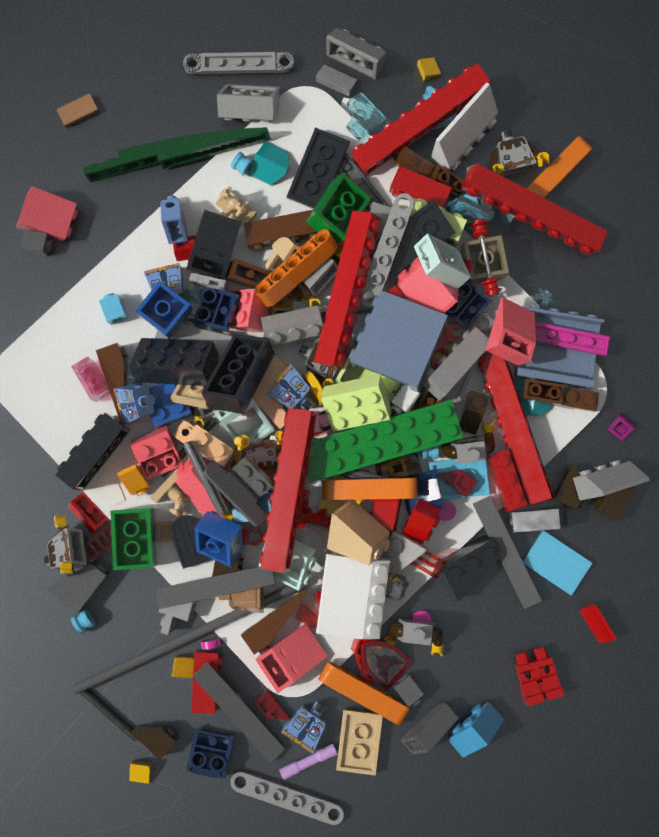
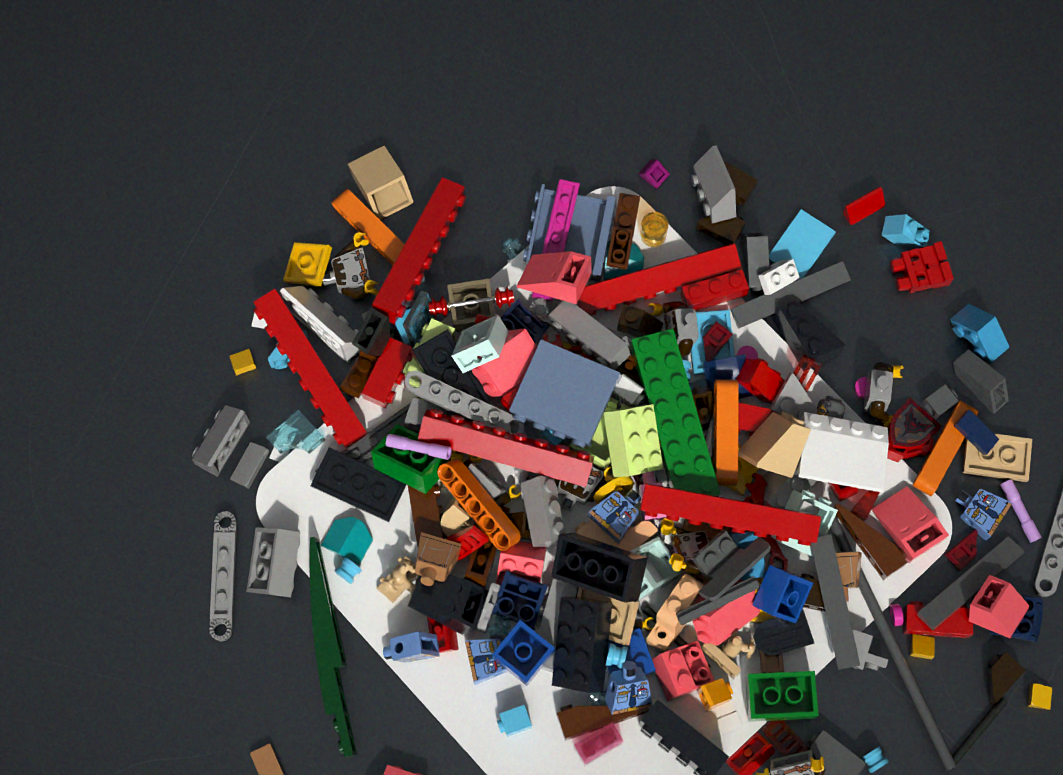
camera: 90 degrees left, 10 degrees down
none -> yellow tile [283,242,332,286]
none -> tan slope [348,146,414,220]
none -> pearl dark grey slope [352,307,390,356]
none -> lavender piece [386,434,451,460]
none -> medium nougat torso [415,532,461,586]
none -> red slope [446,525,489,561]
none -> medium azure wheel [606,643,628,669]
none -> clear yellow wheel [640,212,669,247]
none -> white plate [758,259,800,295]
none -> medium azure slope [882,214,930,249]
none -> dark blue tile [954,410,999,455]
none -> coral slope [969,575,1029,638]

